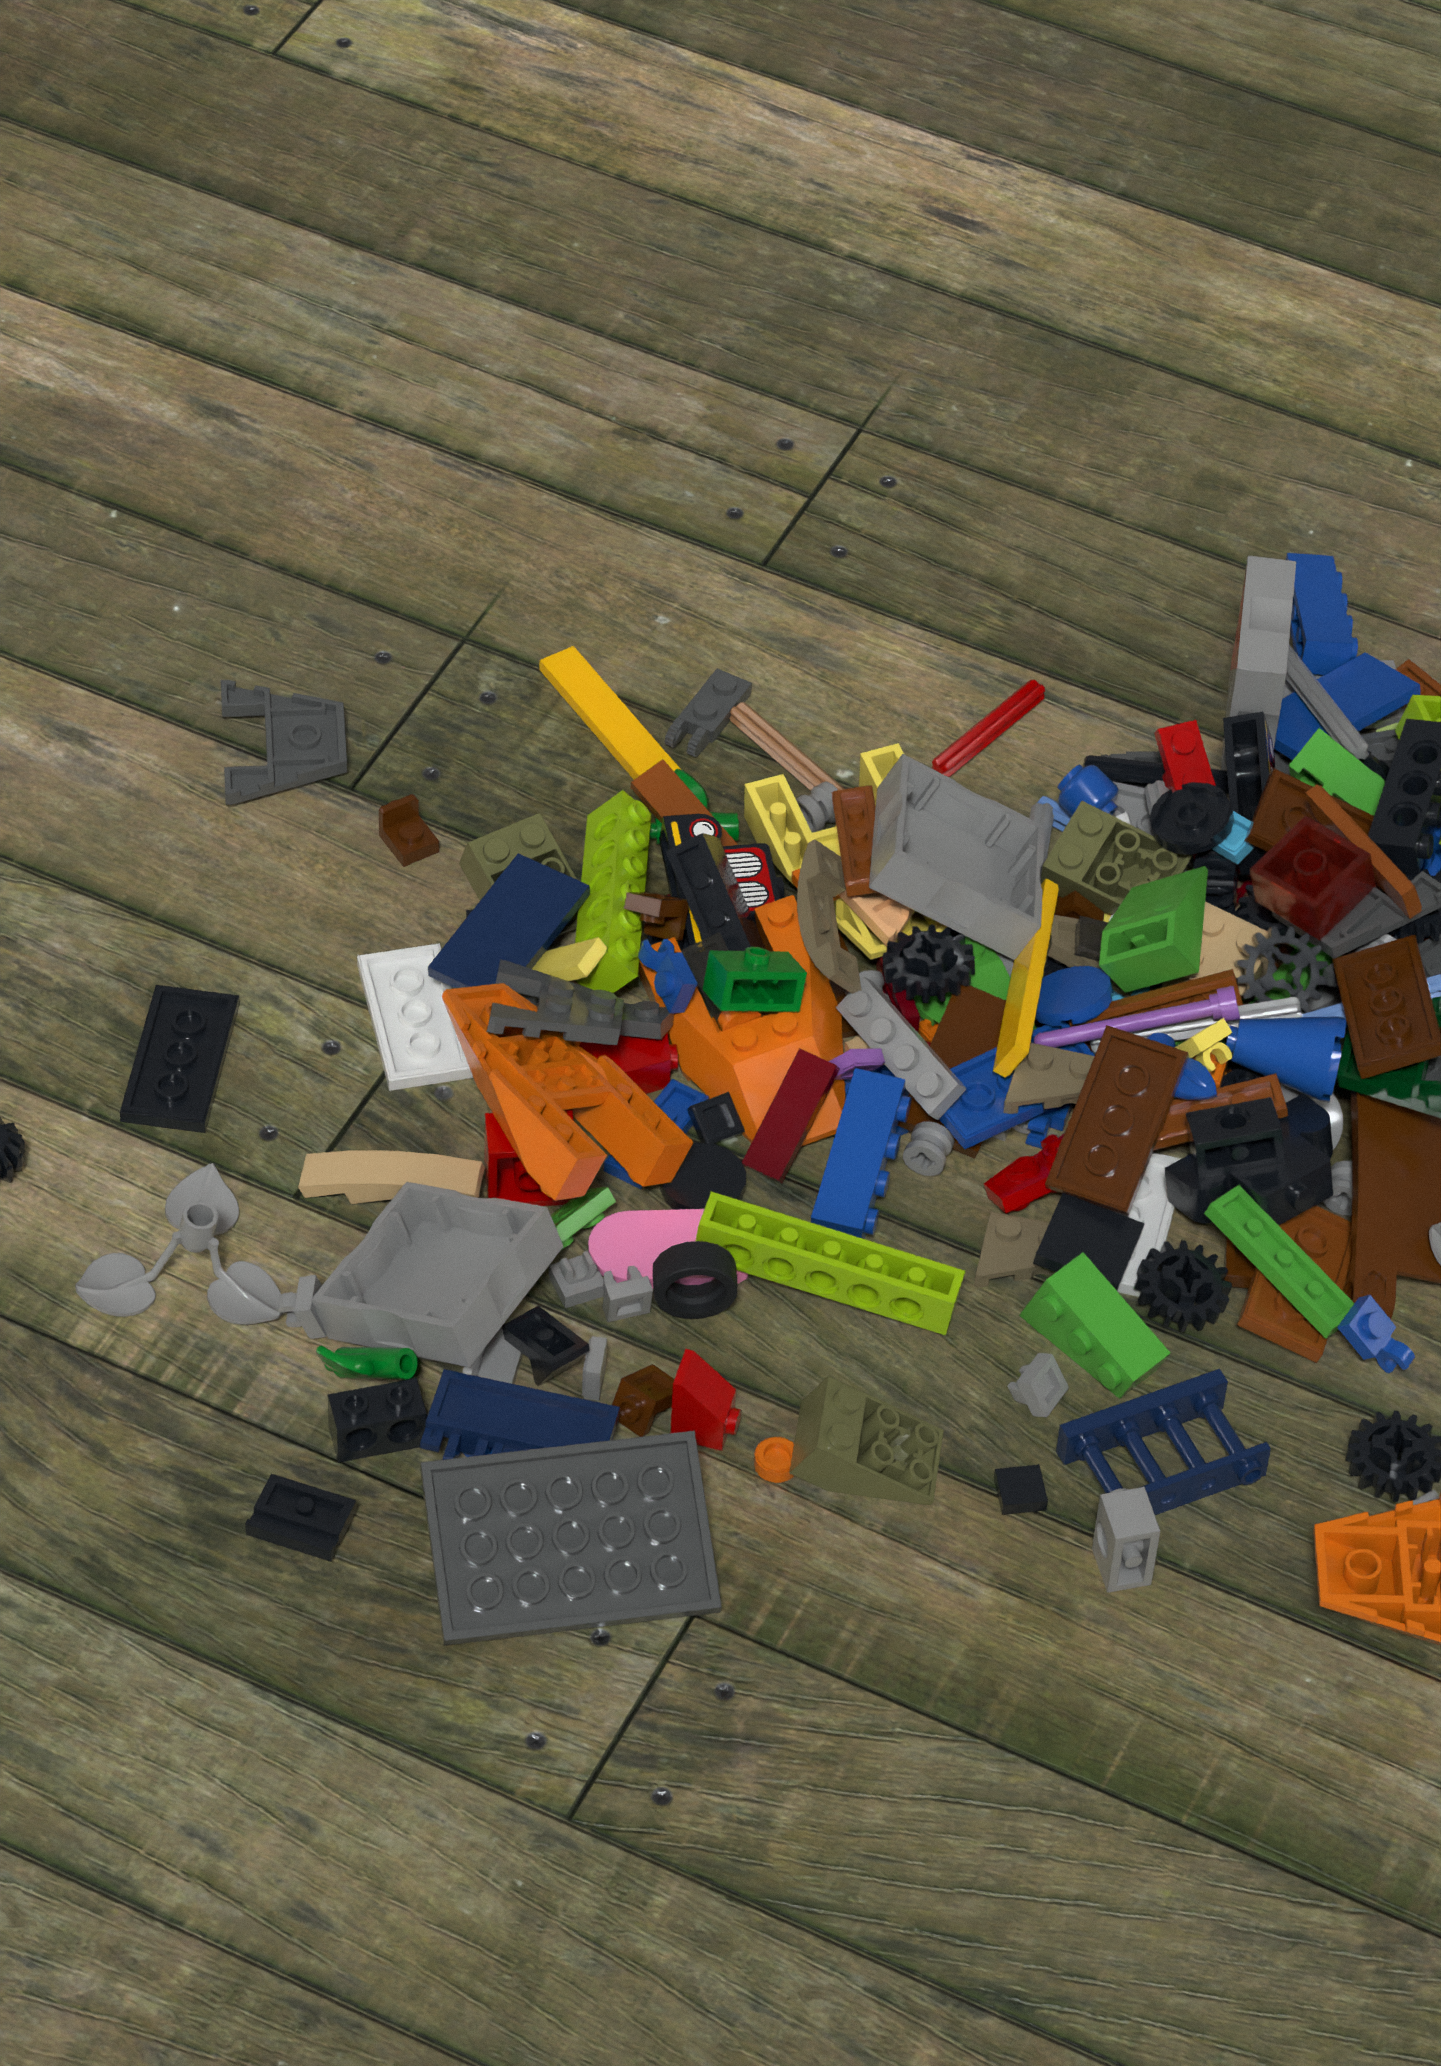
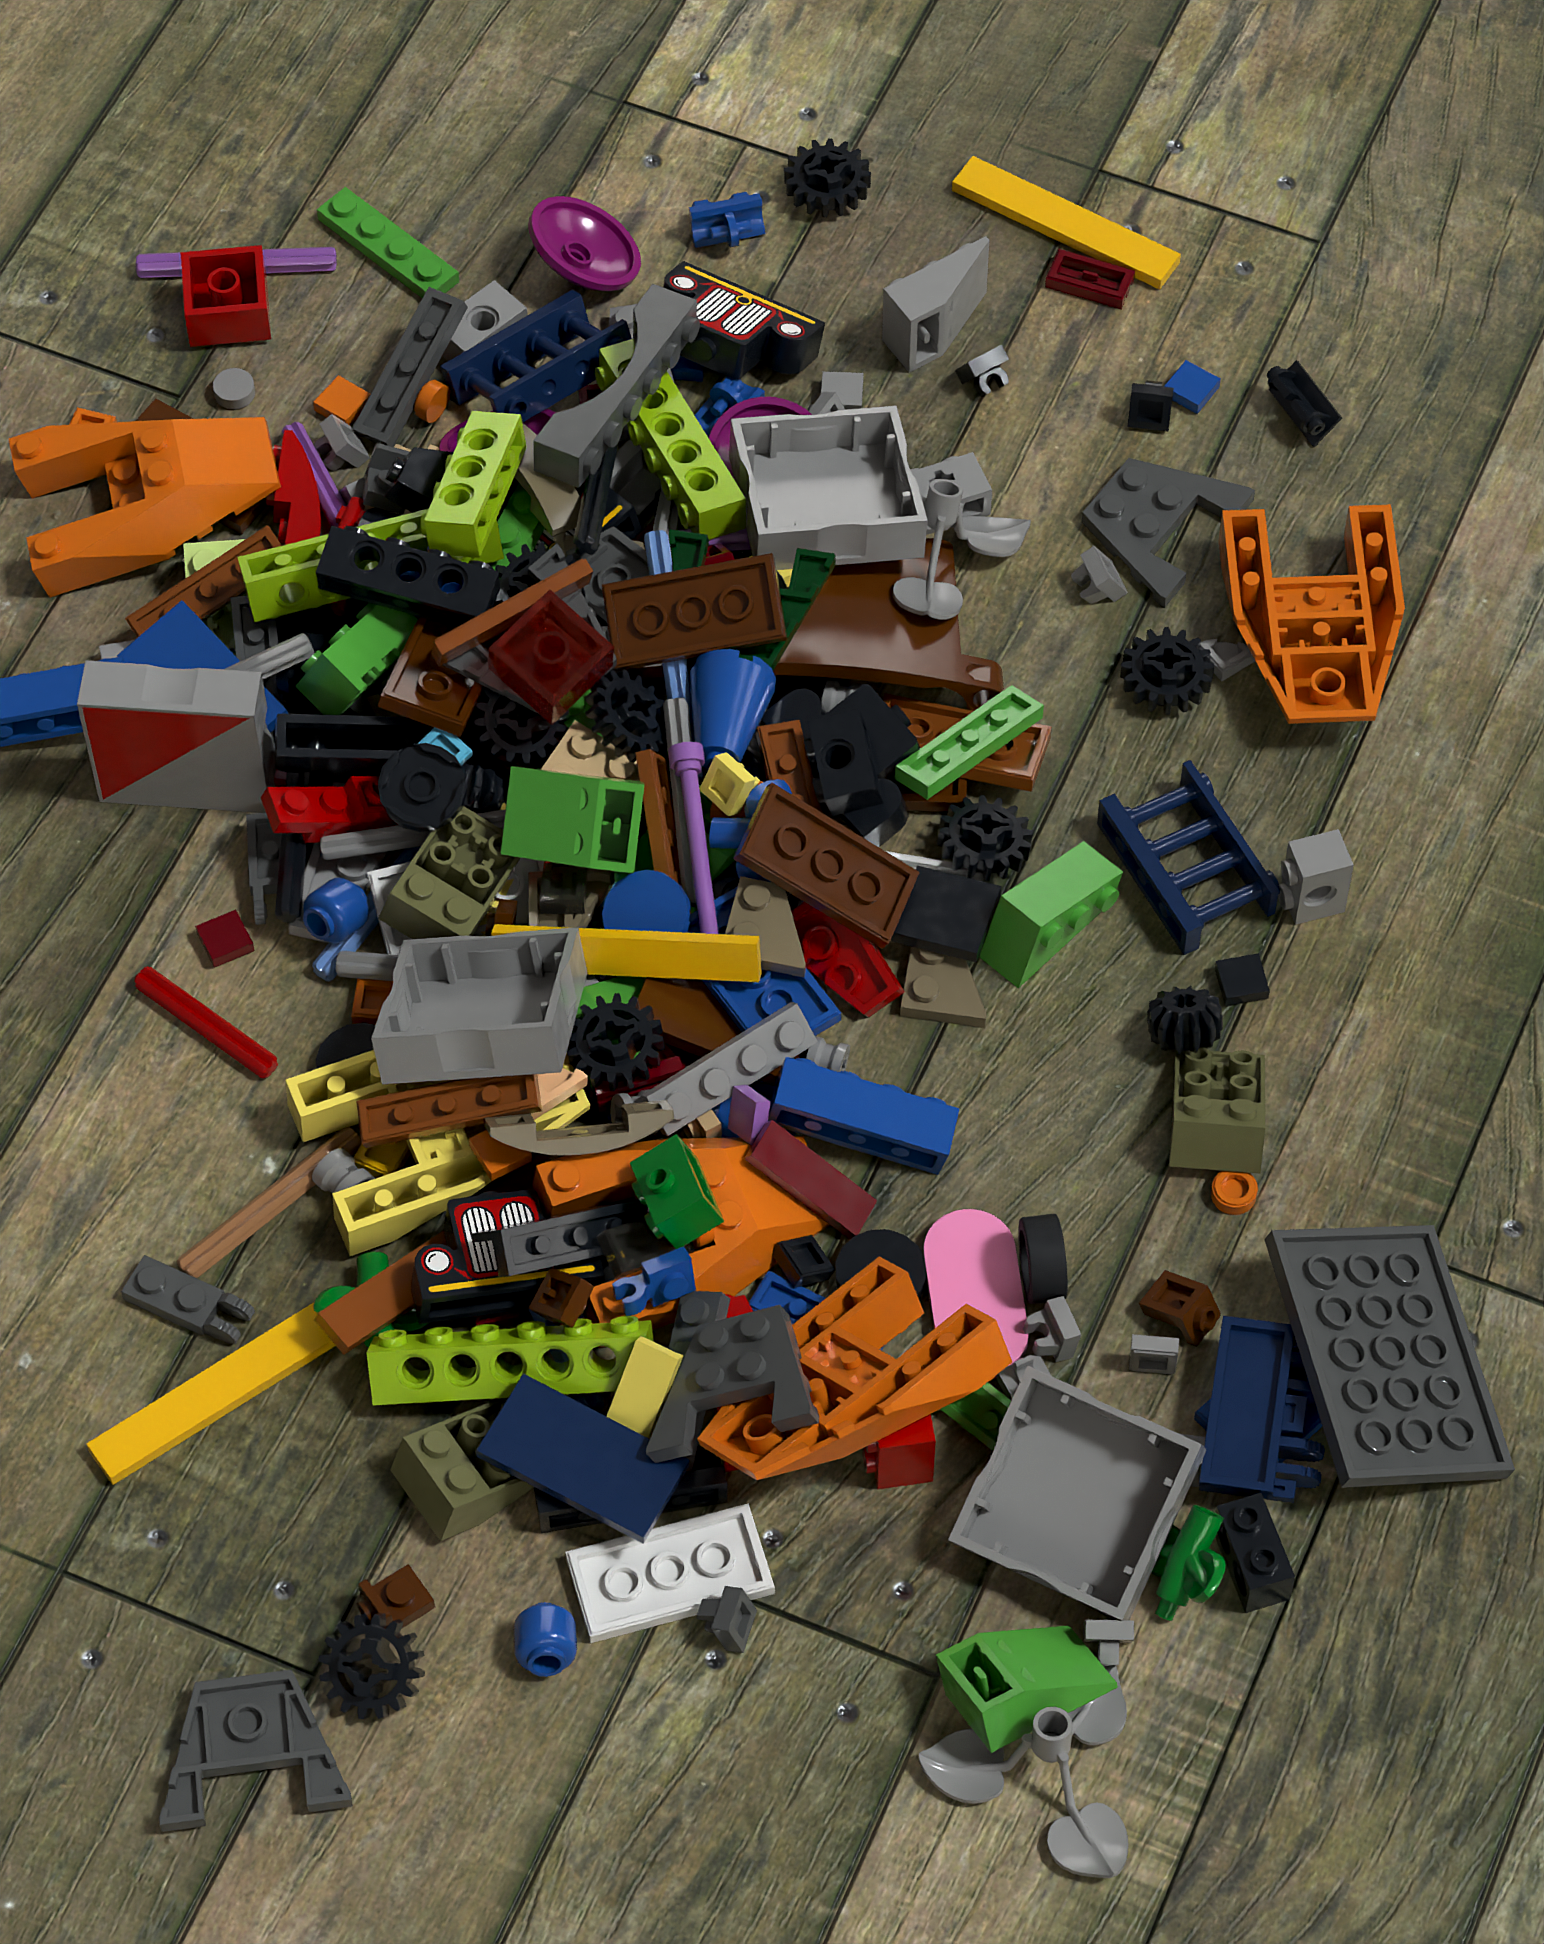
camera: 90 degrees left, 10 degrees up
black tile [120,985,240,1133] -> none
black plate [245,1473,357,1562] -> none
tan slope [298,1150,485,1204] -> none
black slope [502,1306,590,1386] -> none
red slope [670,1349,742,1451] -> none
lime brick [695,1191,965,1336] -> none
light grey tile [1008,1353,1069,1417] -> none
blue plate [1337,1295,1415,1373] -> none
none -> dark red tile [195,909,255,968]
none -> black gear [318,1613,425,1719]
none -> blue head [513,1602,577,1677]
none -> dark grey tile [696,1586,757,1653]
none -> bright green slope [936,1626,1118,1753]
none -> black gear [1147,986,1223,1054]

